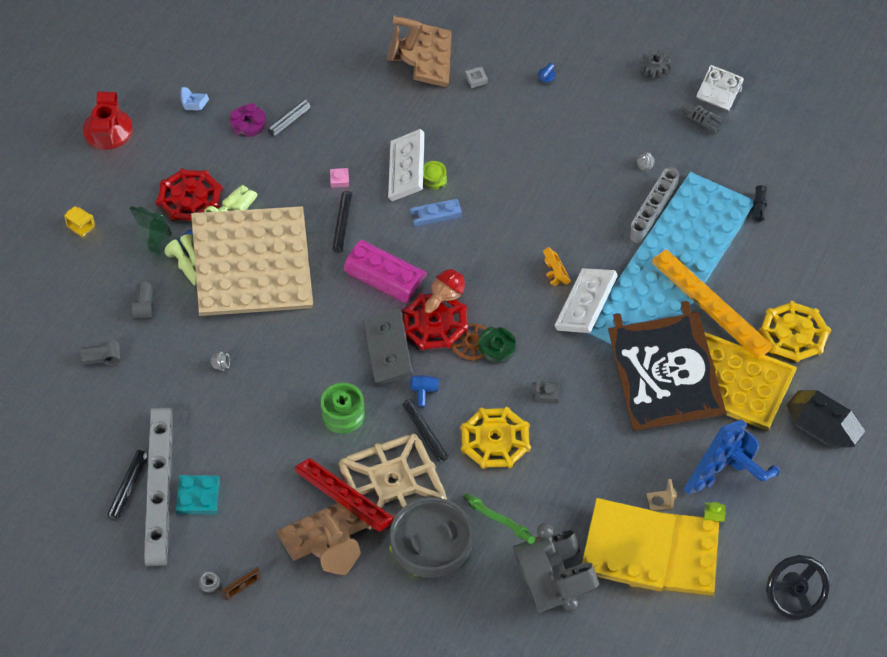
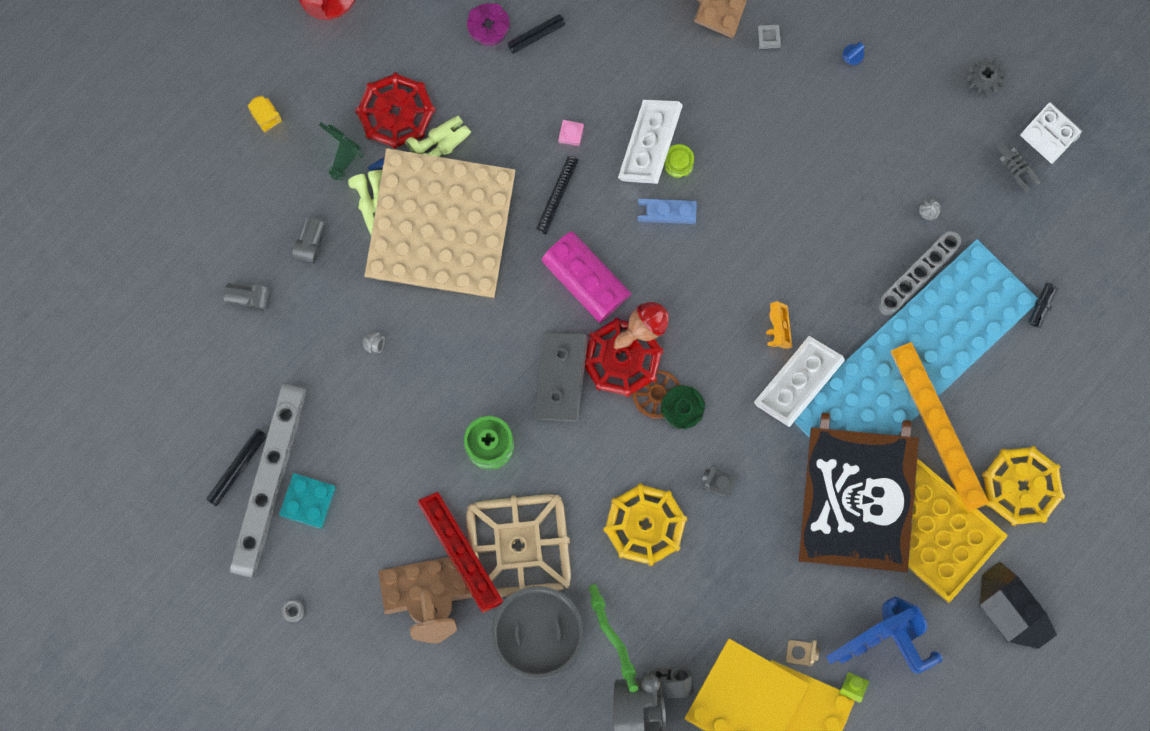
camera: 20 degrees right, 20 degrees up
reddish brown slope [218,567,261,601] -> none
black piece [402,399,449,462] -> none
blue piece [410,375,439,408] -> none

